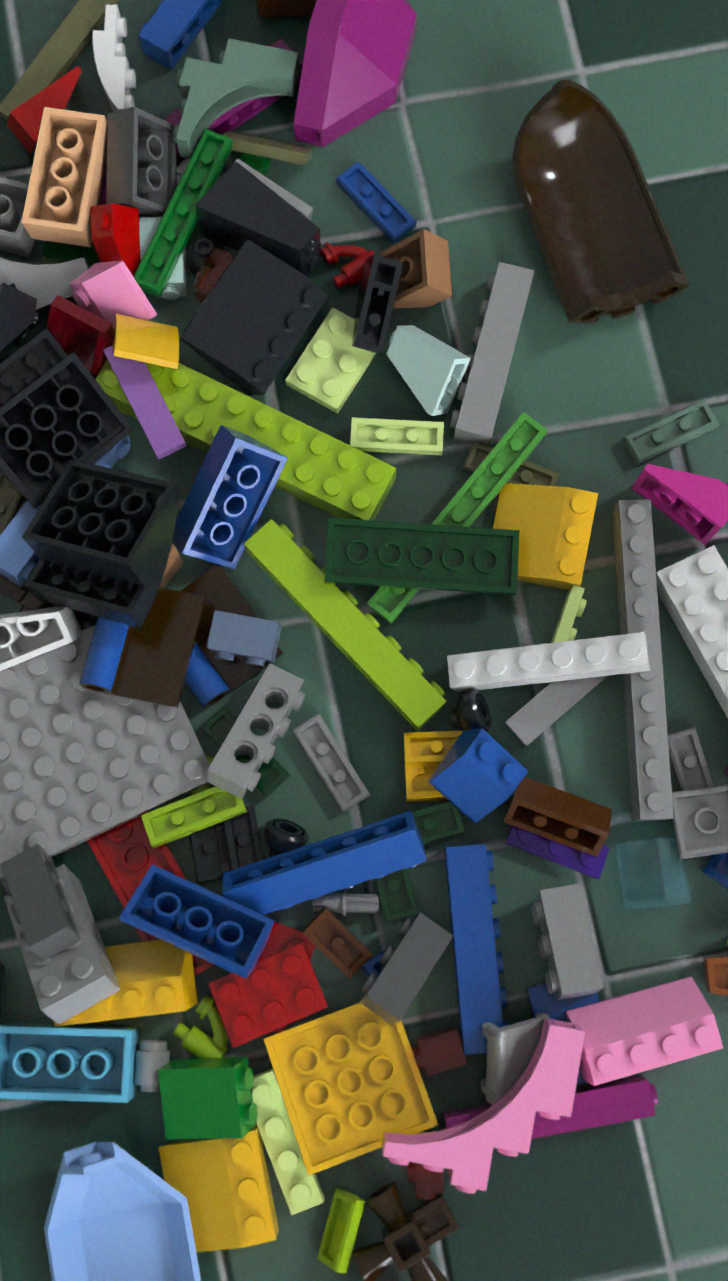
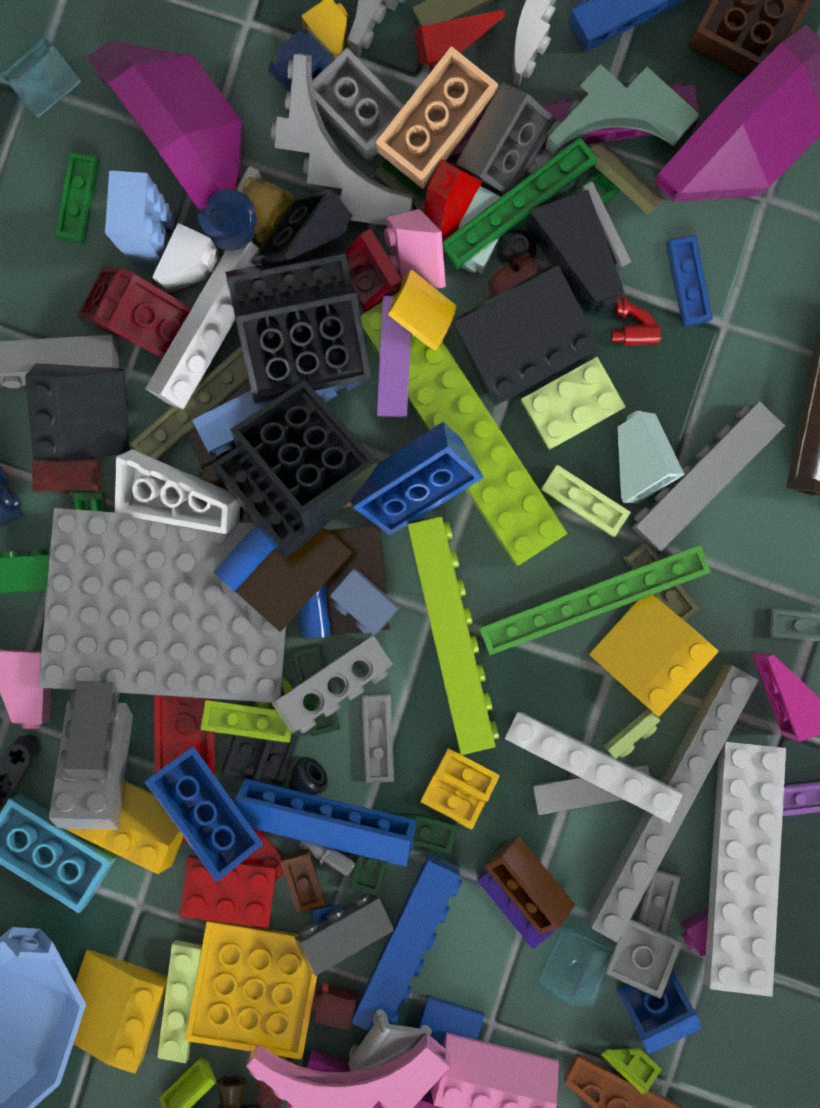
camera: 25 degrees right, 10 degrees up
light grey brick [134,1040,170,1092] -> none
green brick [158,1056,257,1139] -> none
lime plant [173,994,228,1058] -> none
dark green plate [324,517,520,595] -> none
black slope [352,254,403,354] -> none
medium nougat slope [380,229,452,309] -> none
blue slope [428,729,528,823] -> none
black brick [450,689,491,732] -> none
light grey brick [530,883,604,1001] -> none

